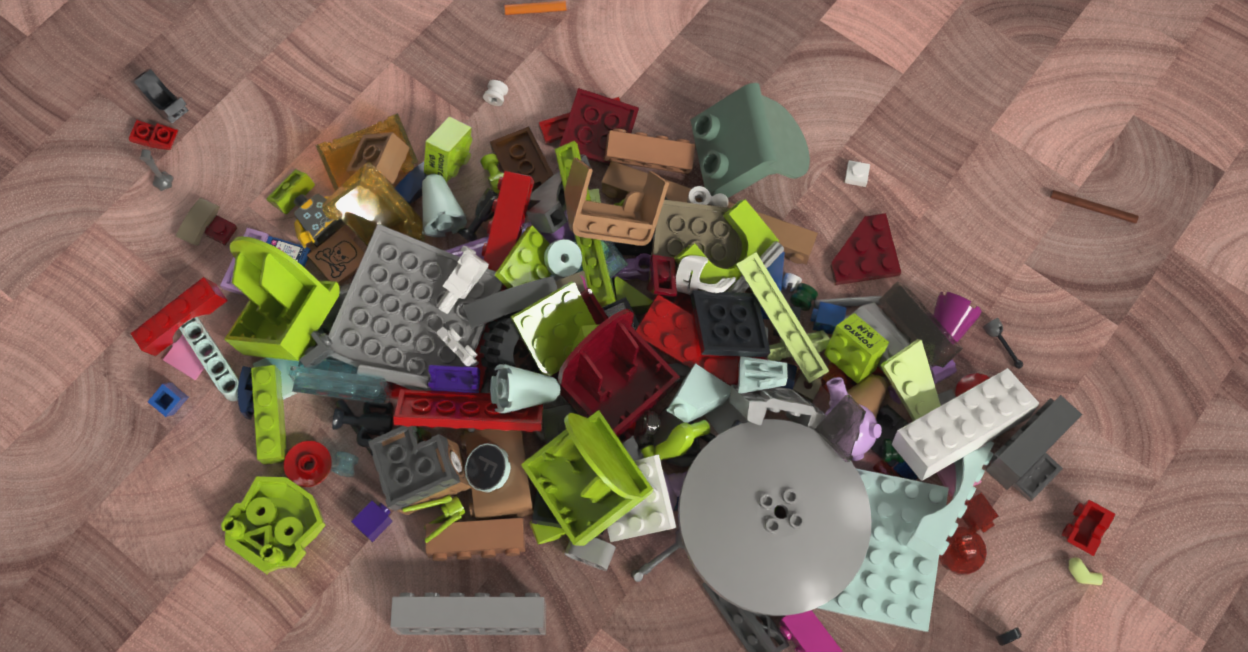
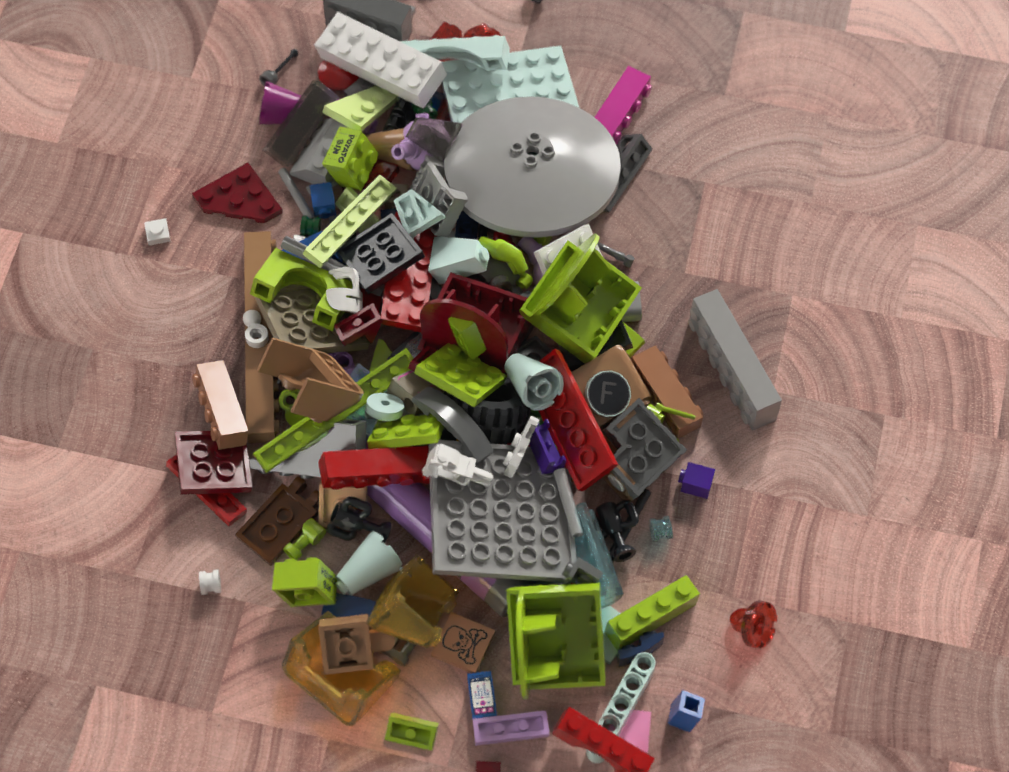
camera: 115 degrees left, 5 degrees down
lime brick [221,476,326,575] -> none
red dish [284,441,332,487] -> none
torso [294,194,357,249] -> none
orange piece [505,0,567,15] -> none
sand green plate [690,83,810,198] -> none
copper bar [1050,190,1139,224] -> none
none -> clear red tile [730,600,778,649]

